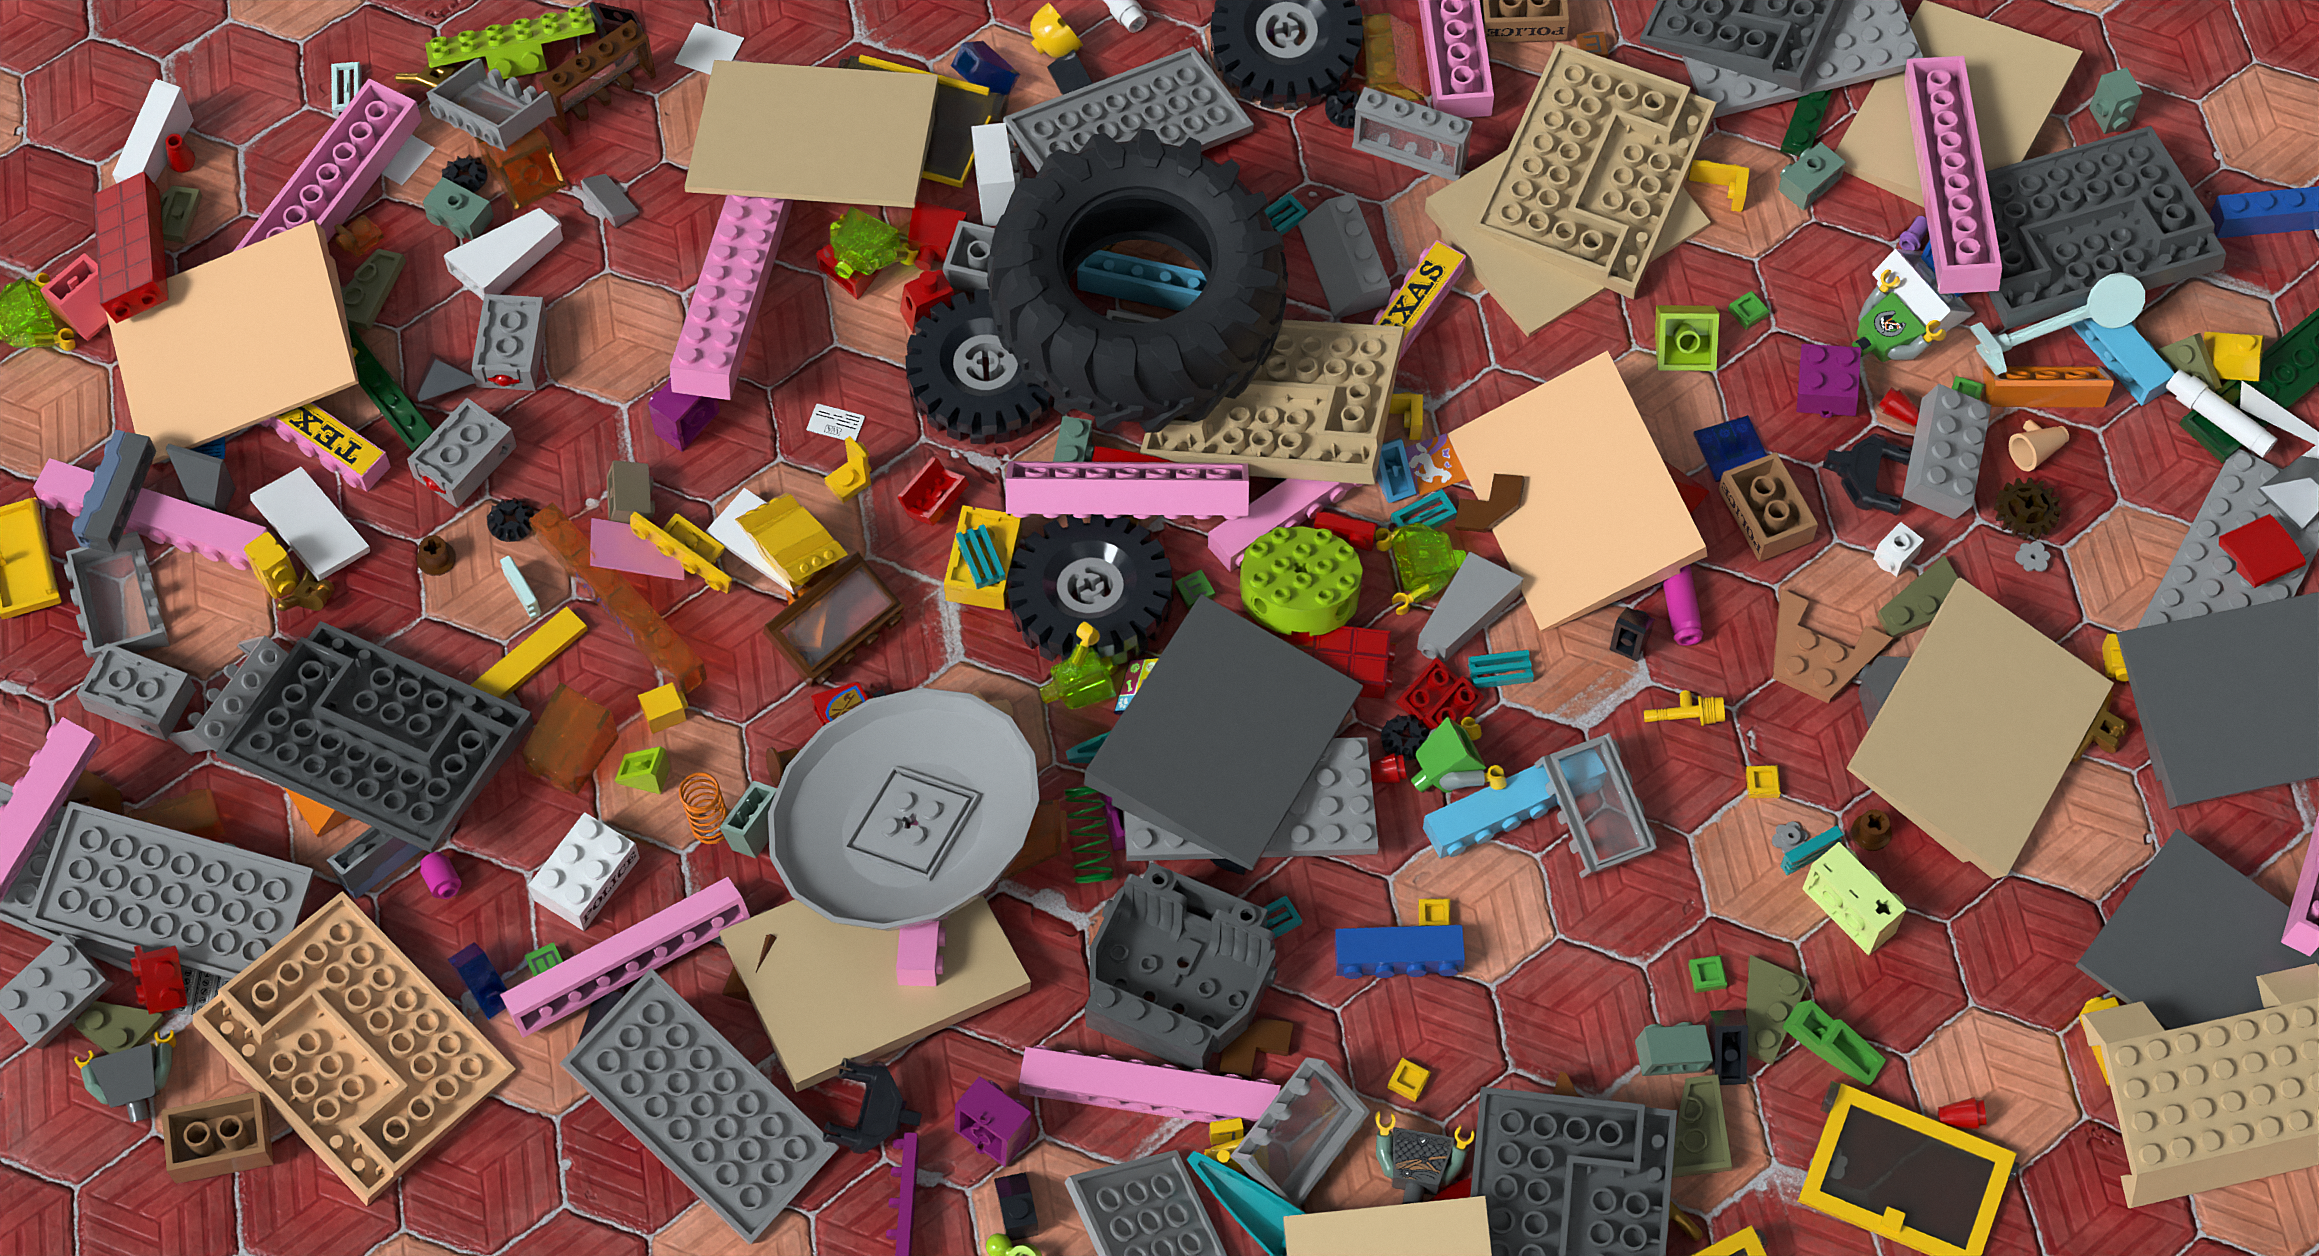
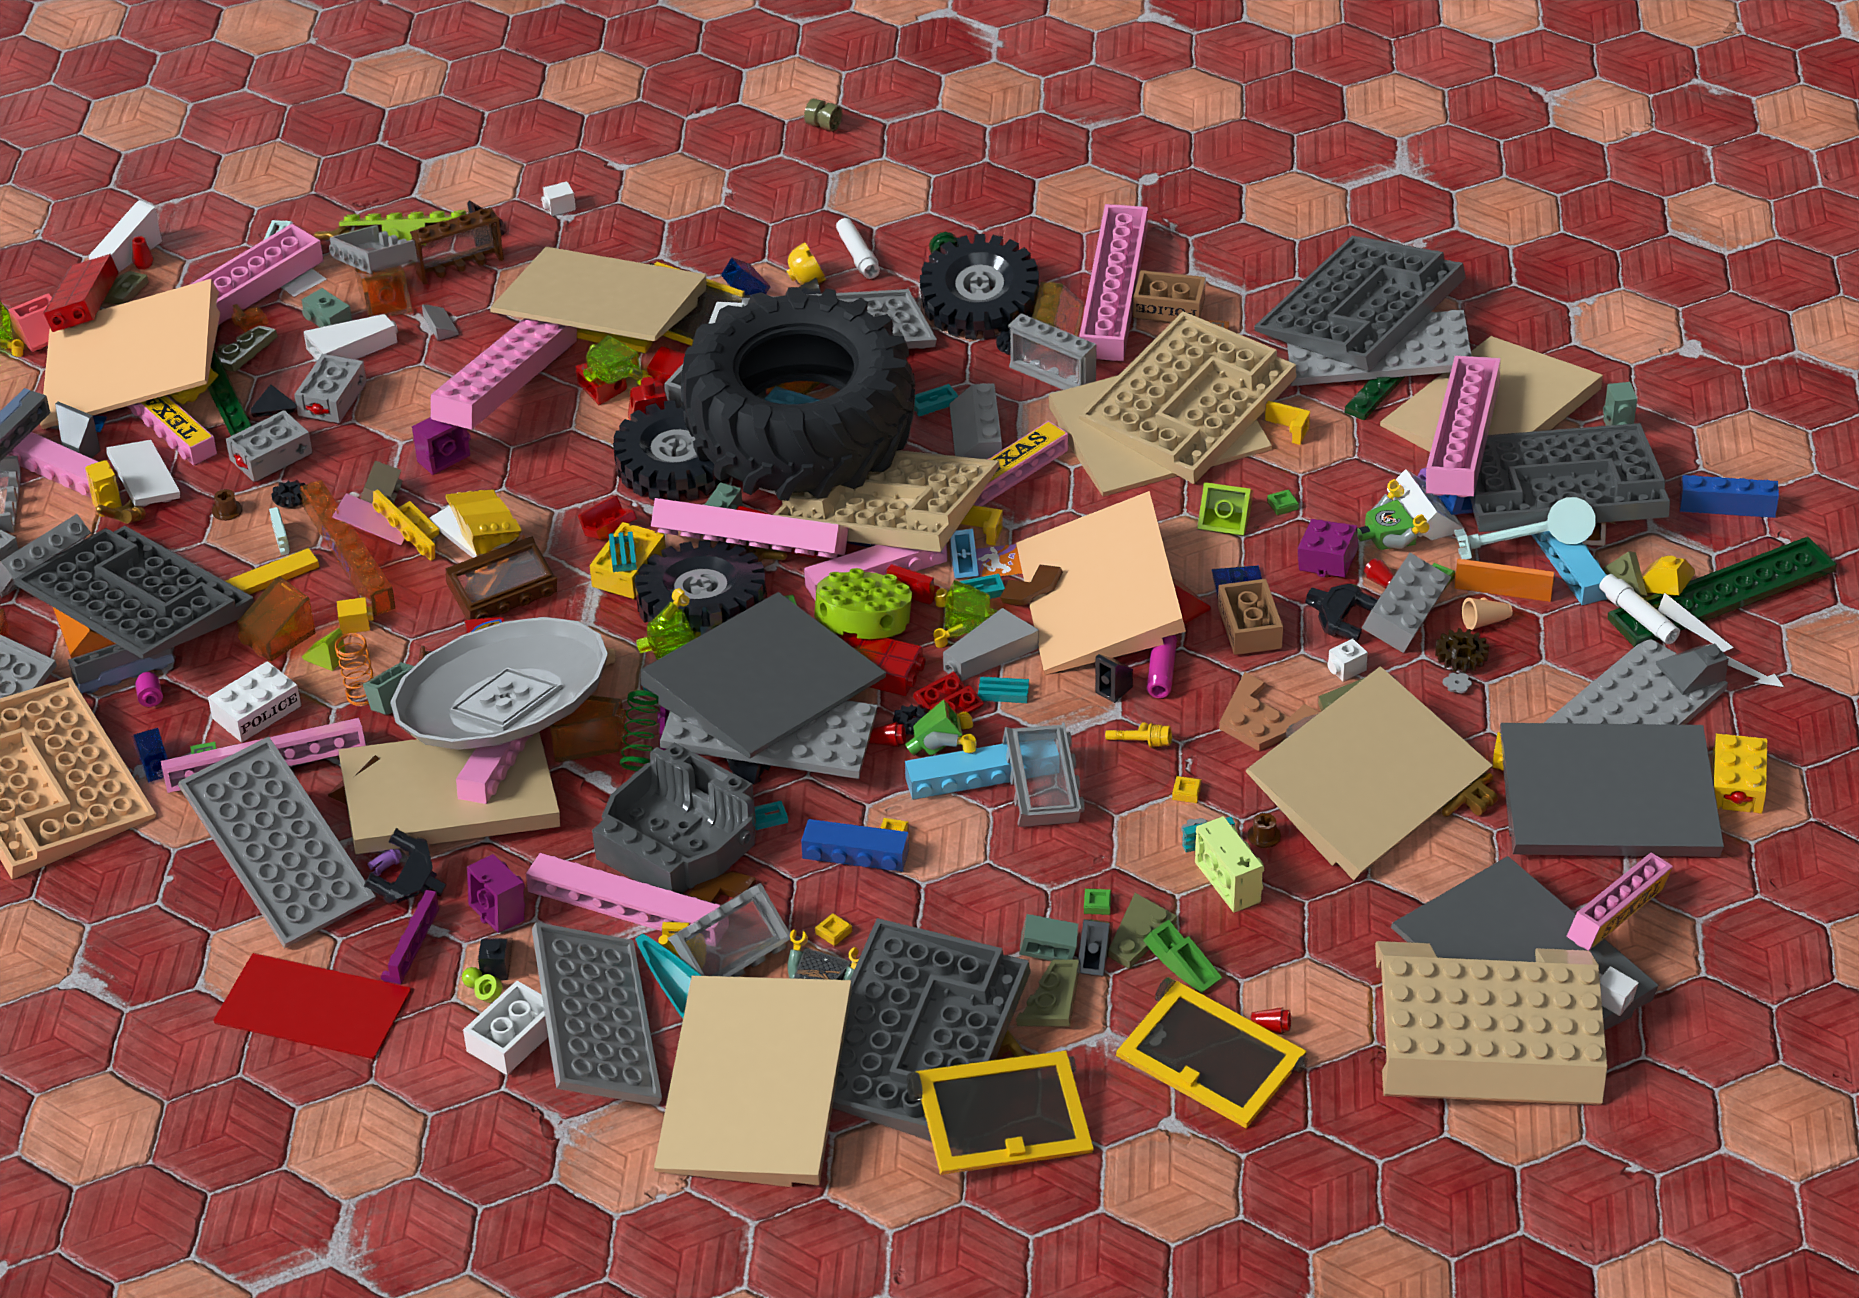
camera: 15 degrees right, 20 degrees down
black gear [442,154,488,193] -> none
white sticker [674,22,744,75] -> none
white sticker [806,404,865,441] -> none
yellow bracket [824,436,872,504] -> none
sand green brick [1778,141,1846,211] -> none
red slope [2219,514,2306,588] -> none
none -> medium lavender pin [368,849,402,876]

